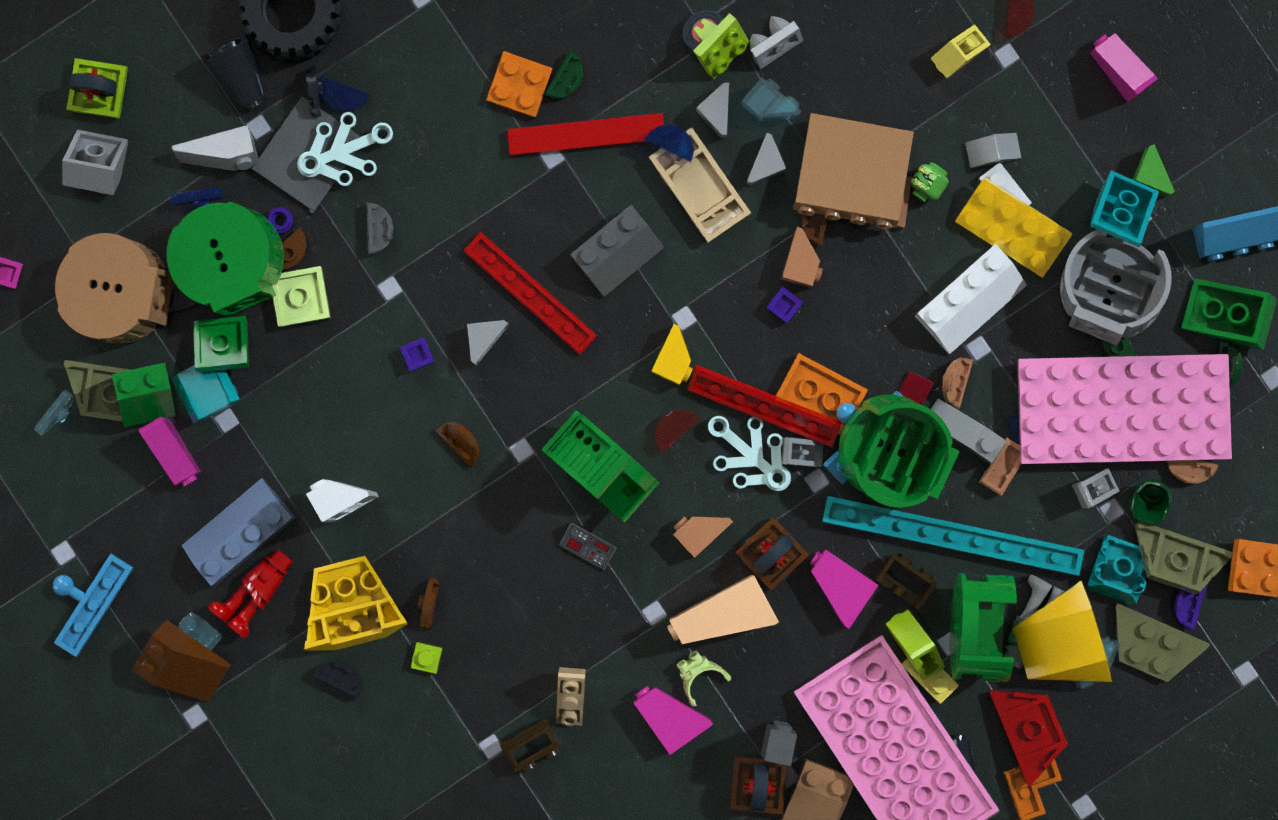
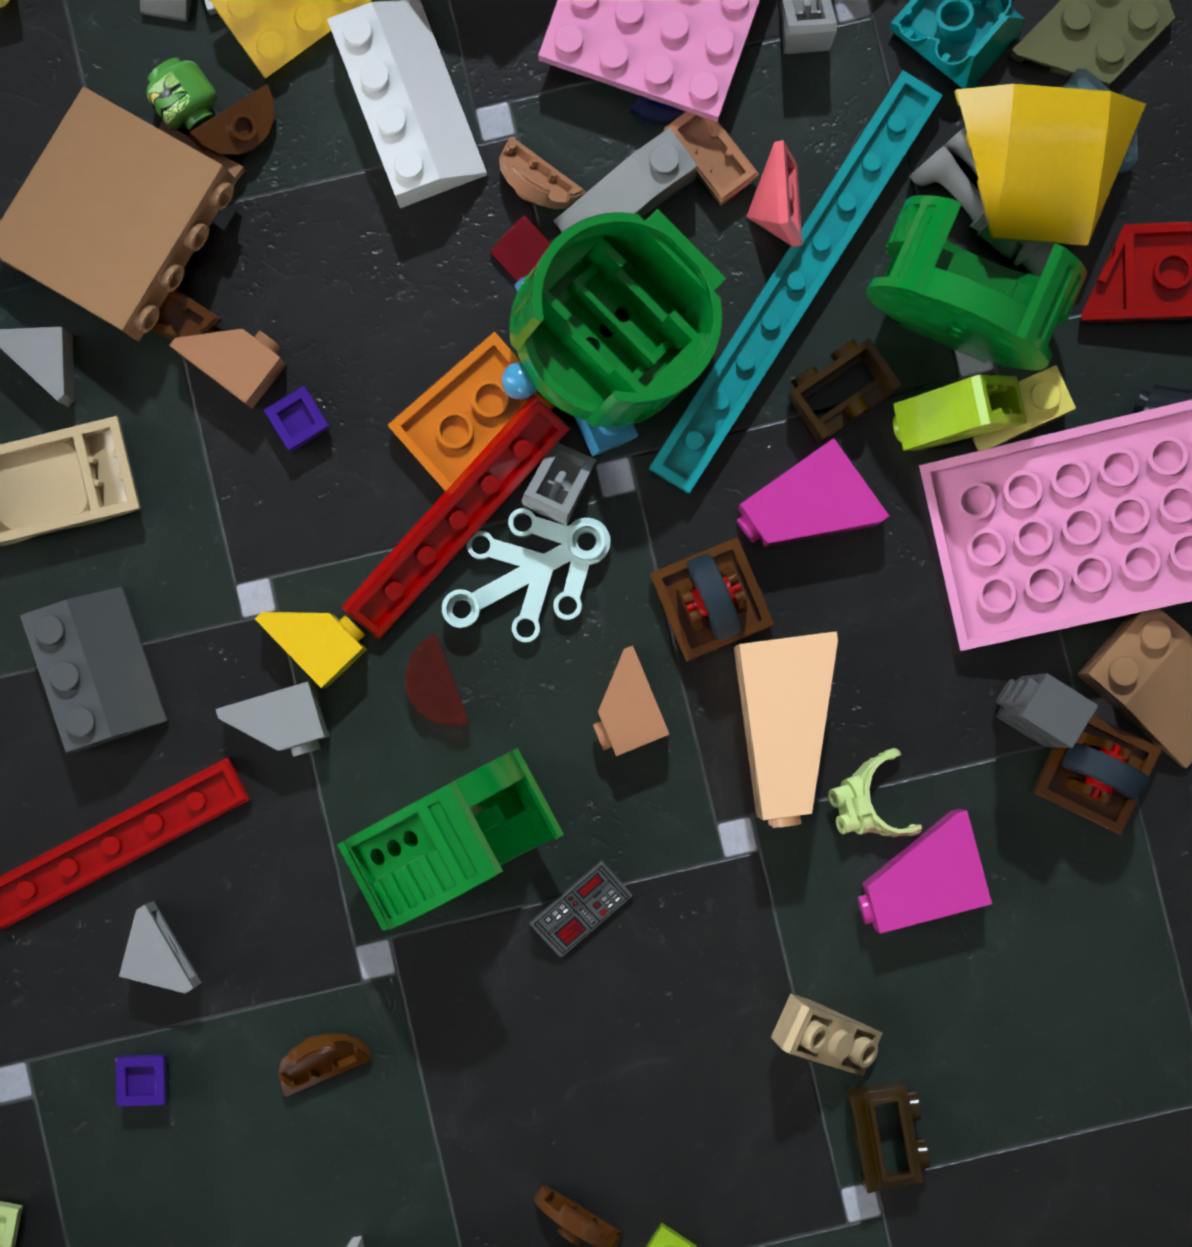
camera: 65 degrees left, 0 degrees up
none -> reddish brown plate [186,84,274,157]
none -> light grey slope [215,682,330,757]
none -> coral slope [746,140,803,247]

